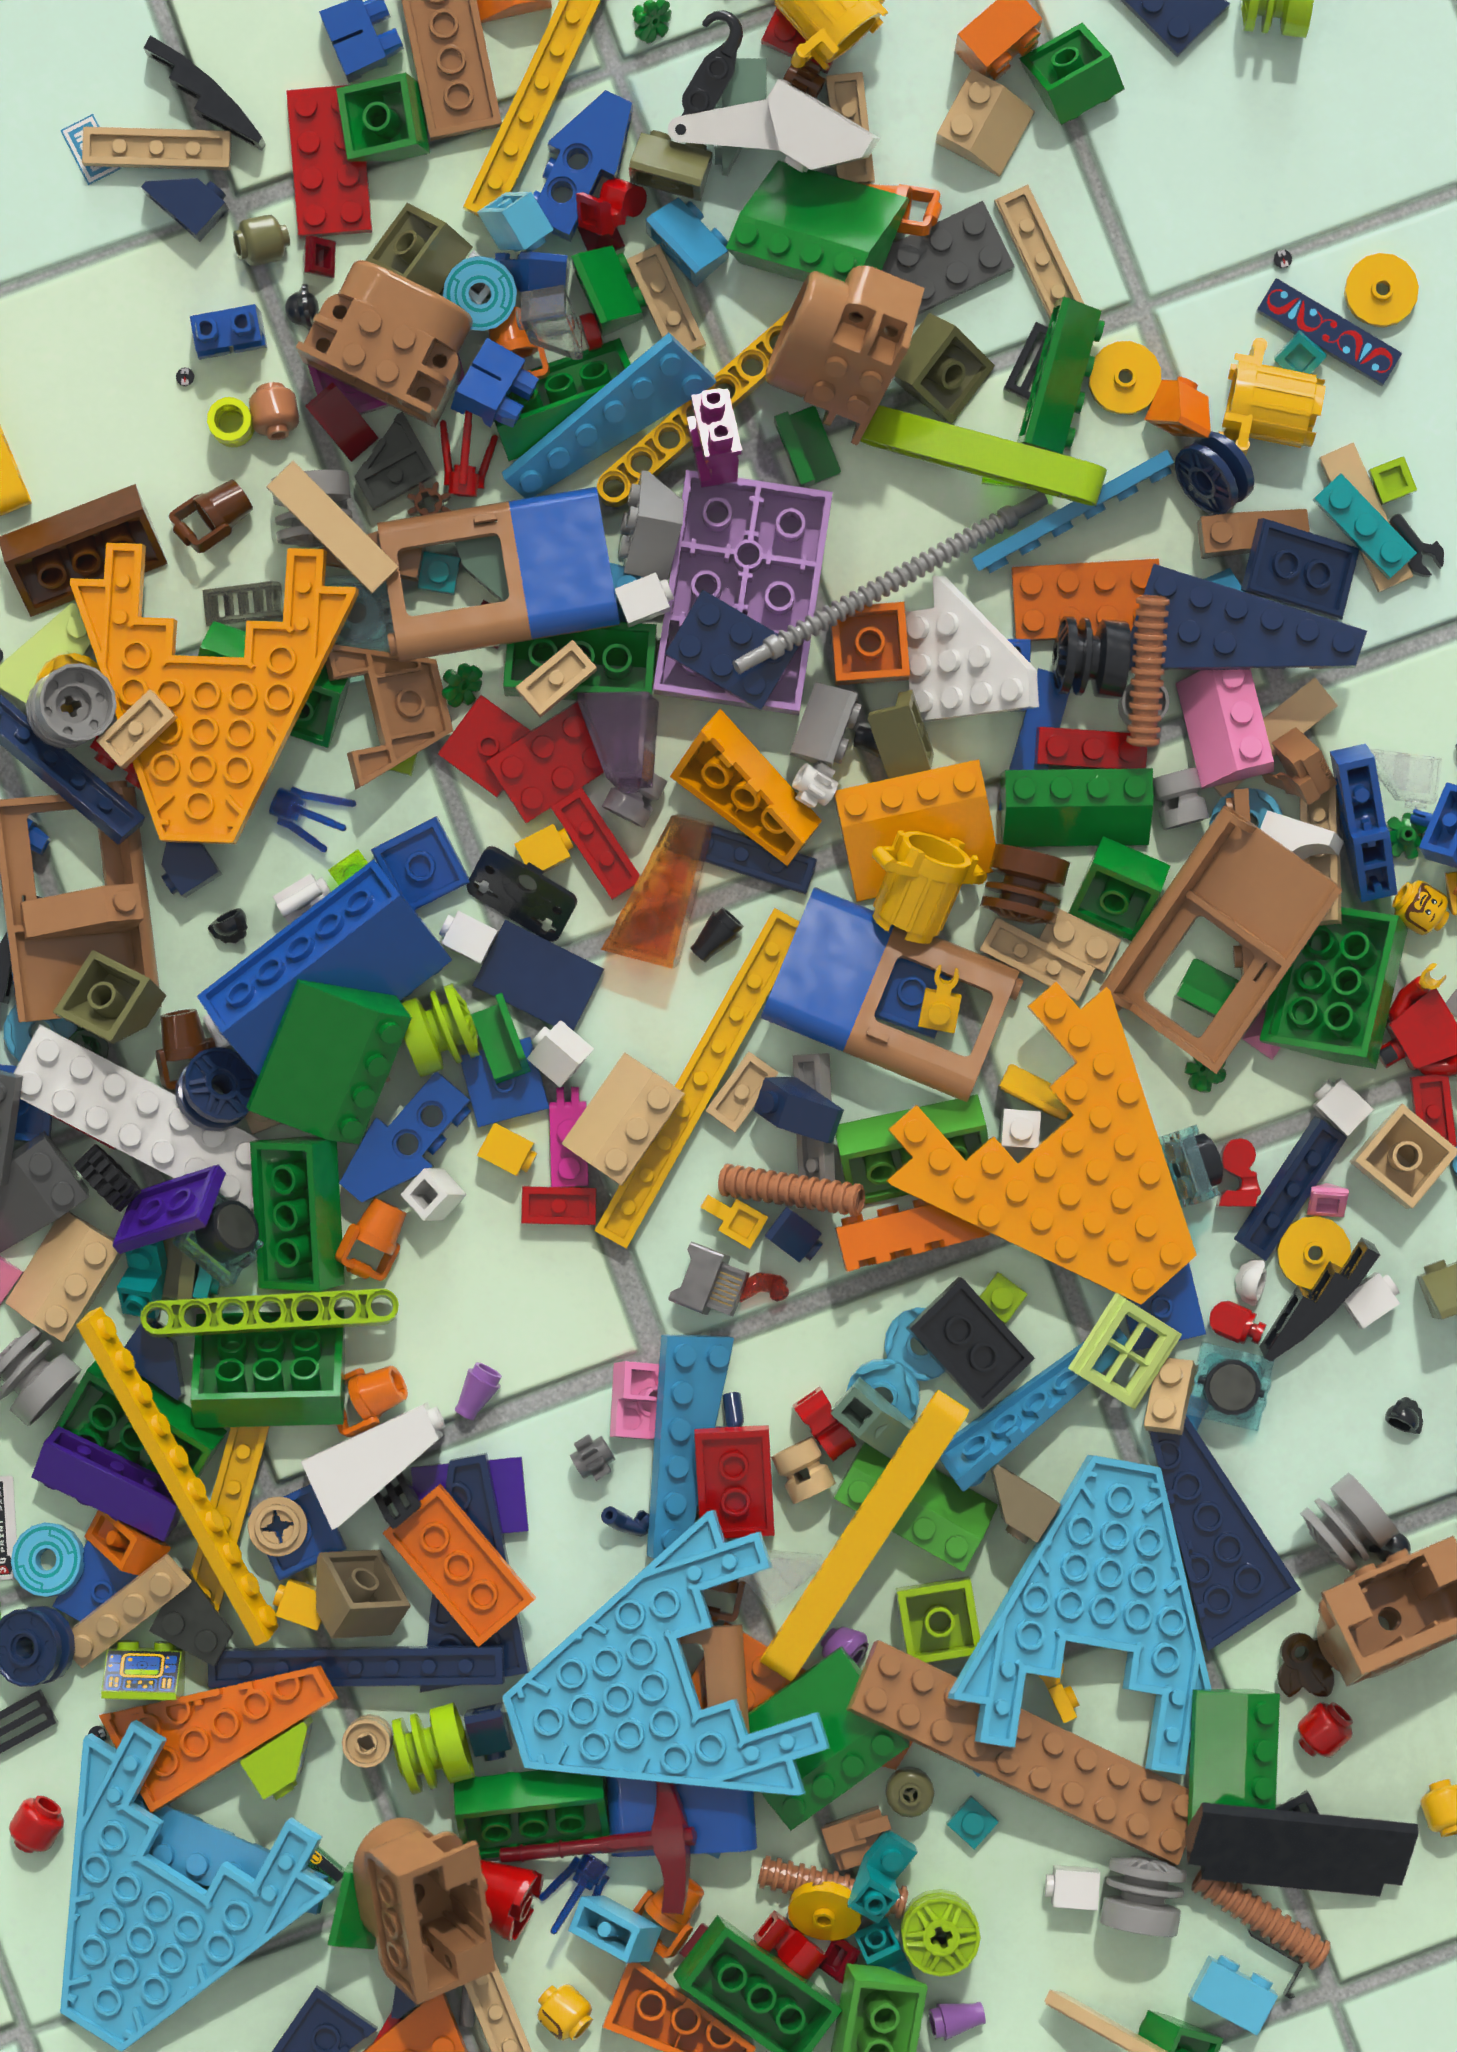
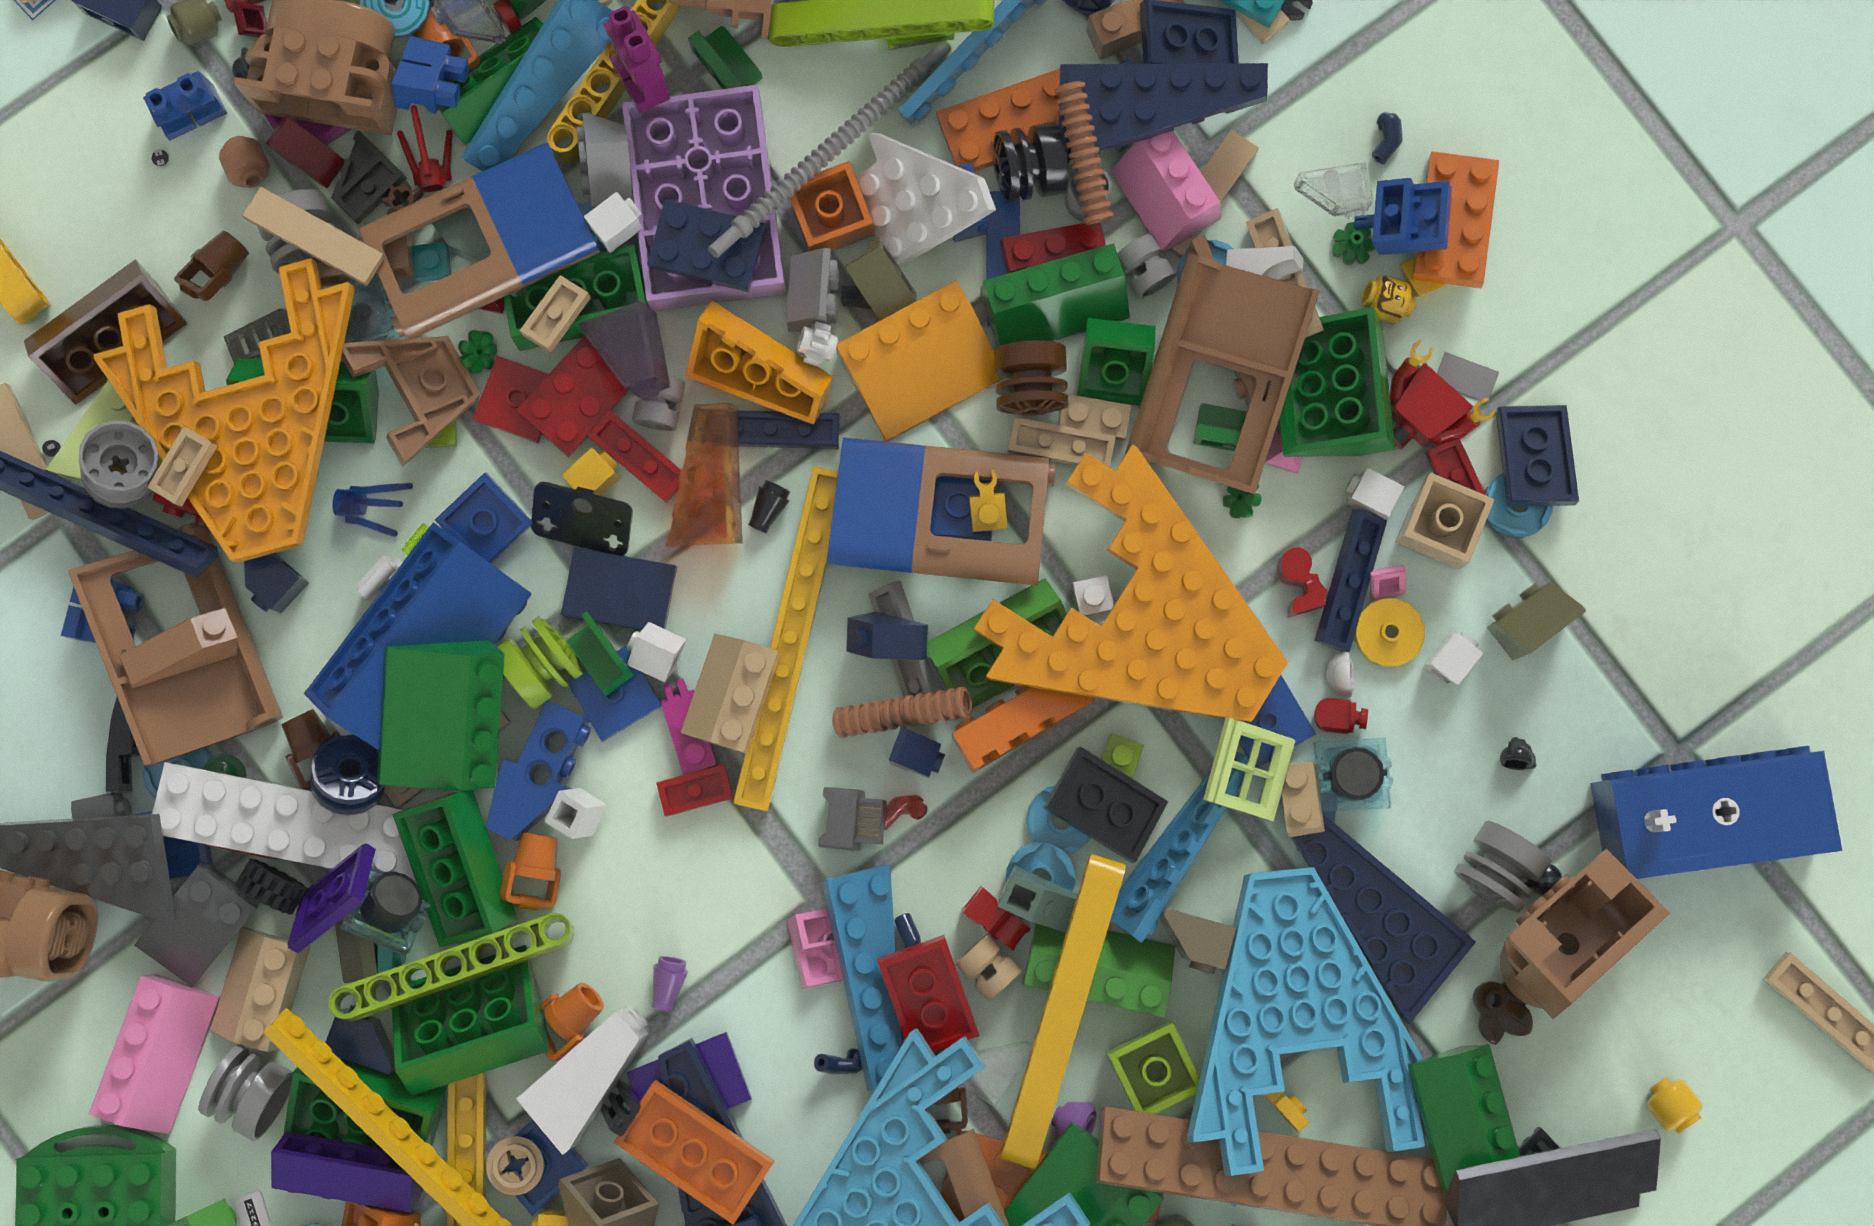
camera: 20 degrees left, 5 degrees down
olive slope [53,950,167,1044] -> none
teal slope [117,1241,168,1319] -> none
neon yellow piece [207,397,255,447] -> none
black piece [208,908,248,943] -> none
white brick [439,911,499,965] -> none
yellow brick [477,1123,537,1176] -> none
flat silver gear [570,1434,616,1481] -> none
yellow plate [701,1195,768,1249] -> none
tan plate [705,1051,778,1132] -> none
yellow container [872,831,987,944] -> none
yellow slope [998,1064,1069,1121] -> none
clear light blue piece [1158,1124,1223,1208] -> none
black slope [1259,1237,1380,1361] -> none
medium nougat piece [1262,727,1337,805] -> none
red head [1297,1702,1353,1758] -> none
blue brick [1330,743,1398,902] -> none

